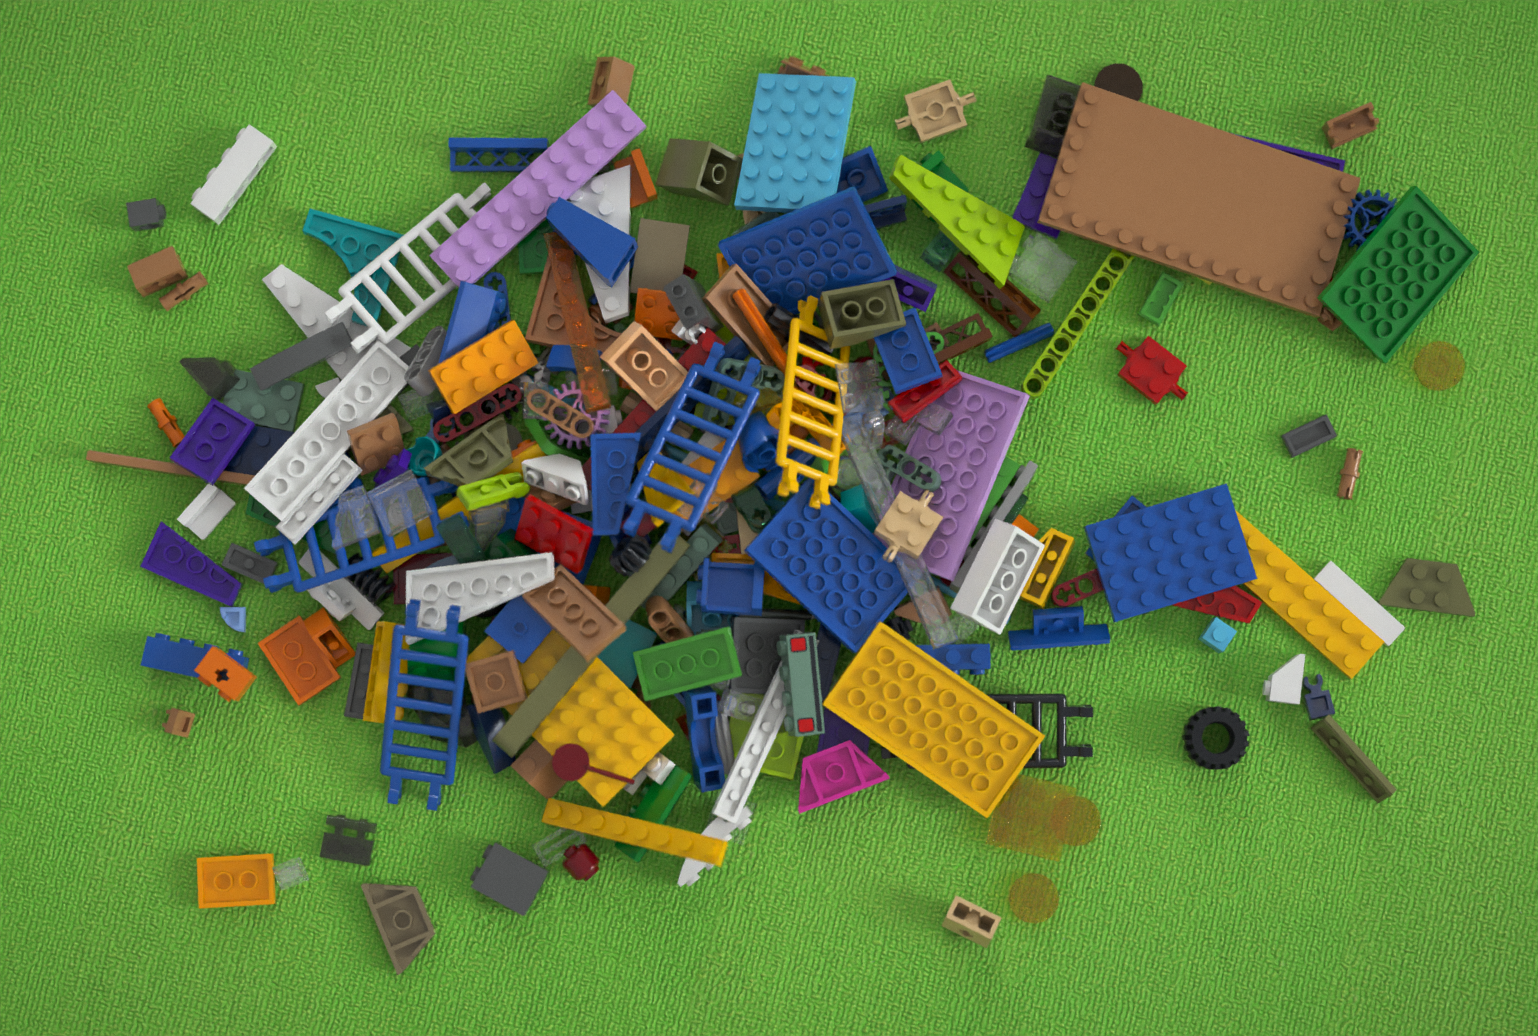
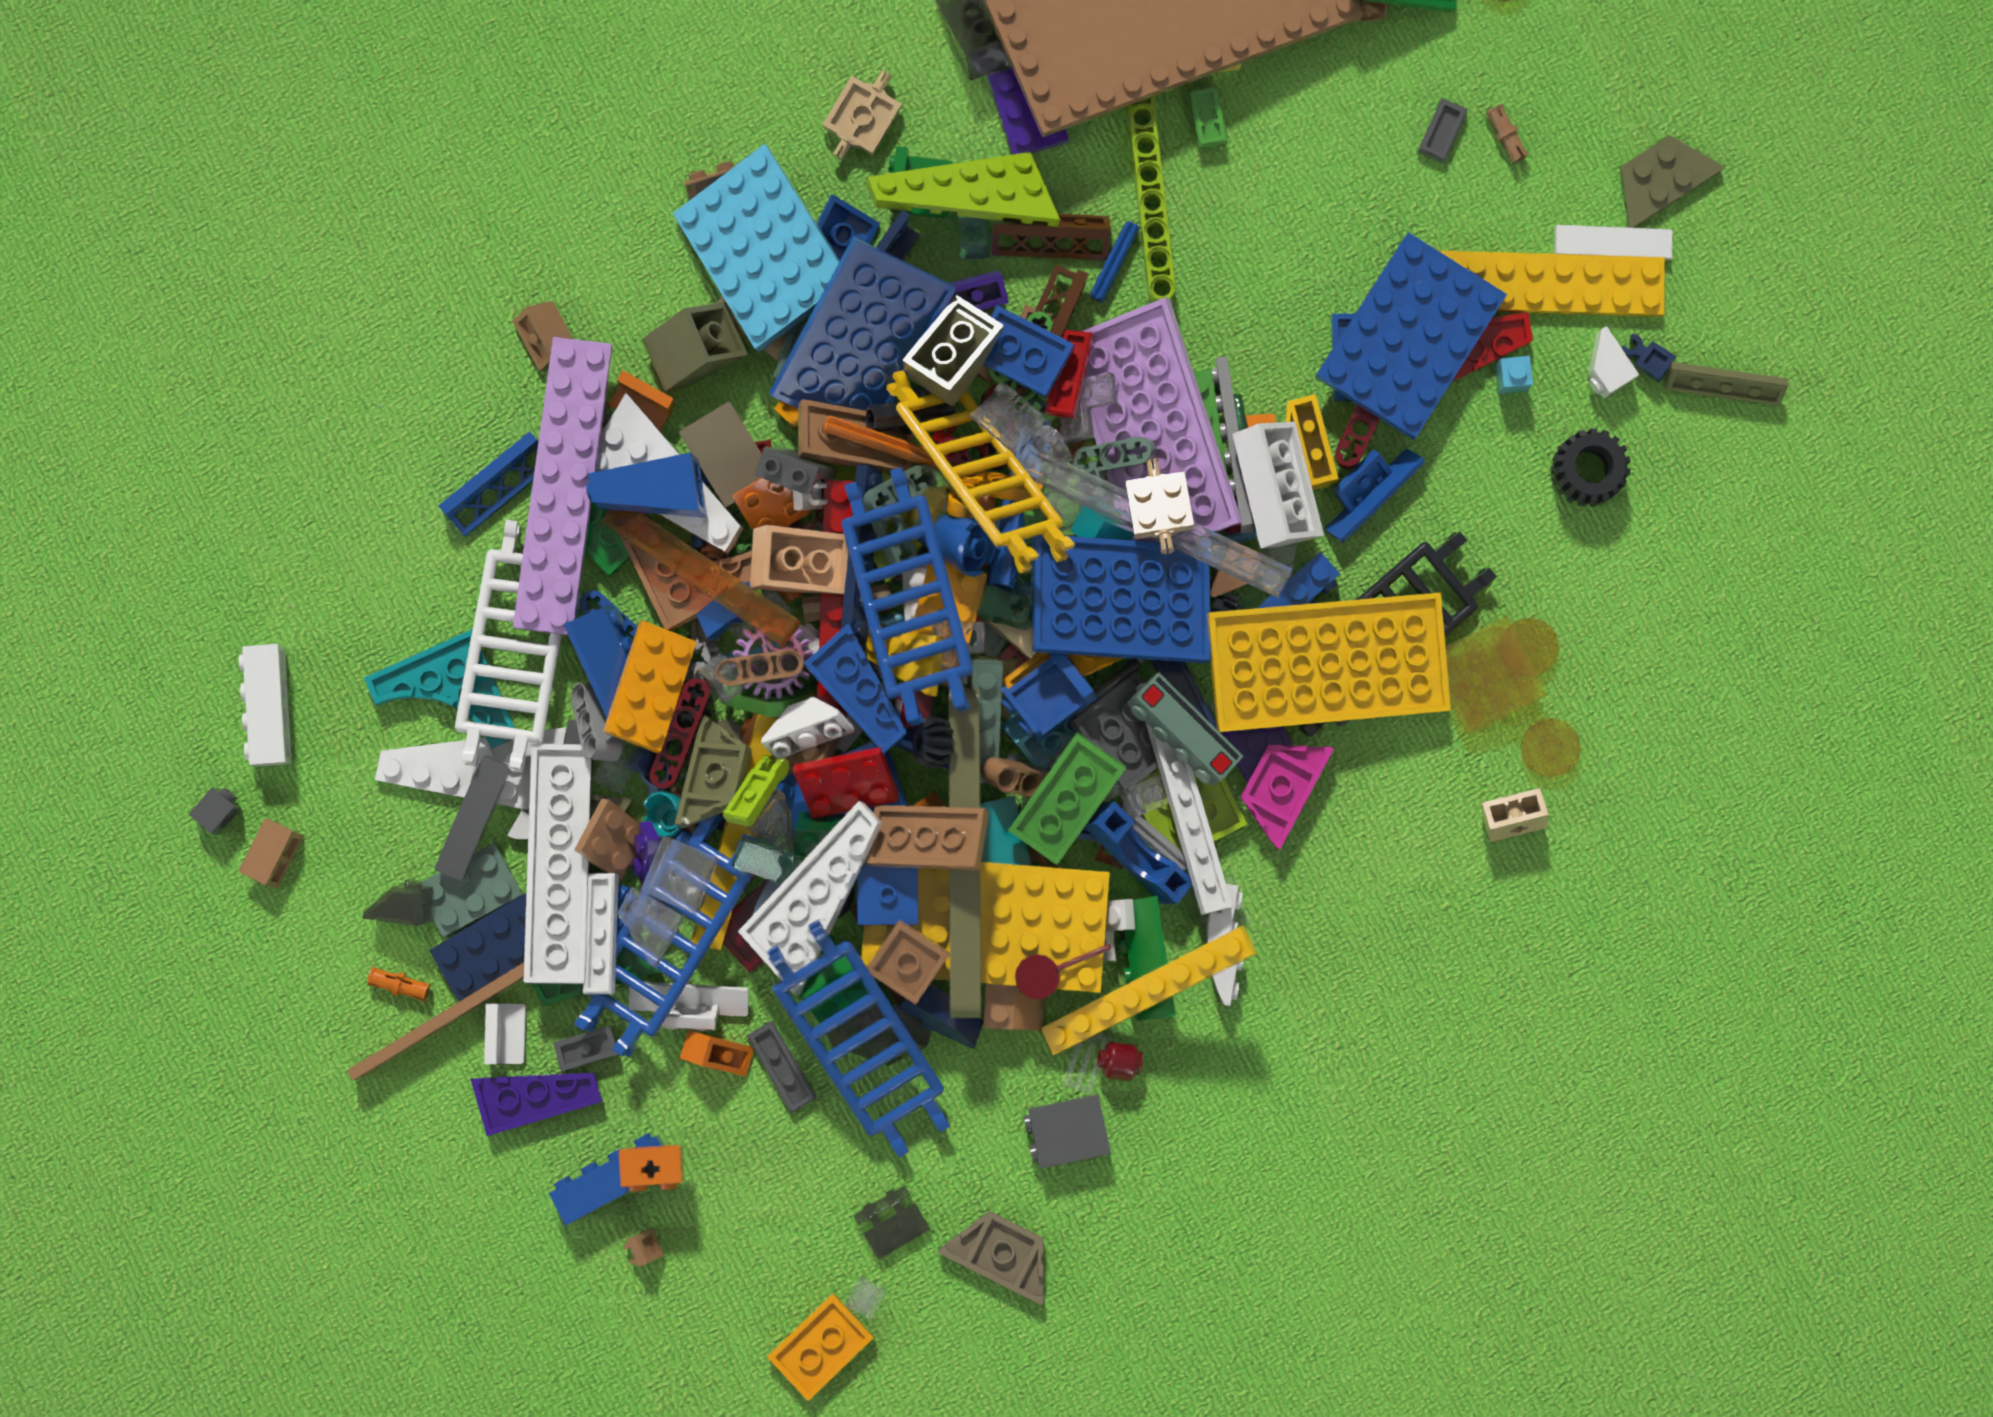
camera: 45 degrees left, 0 degrees up
medium nougat pin [158,271,209,312] -> none
dark purple plate [170,397,255,486] -> none
light blue tile [220,607,246,632] -> none
orange plate [258,615,341,706] -> none
black piece [347,553,396,607] -> none
yellow brick [363,621,409,723] -> none
clear plate [1008,232,1077,303] -> none
red plate [1116,335,1188,405] -> none

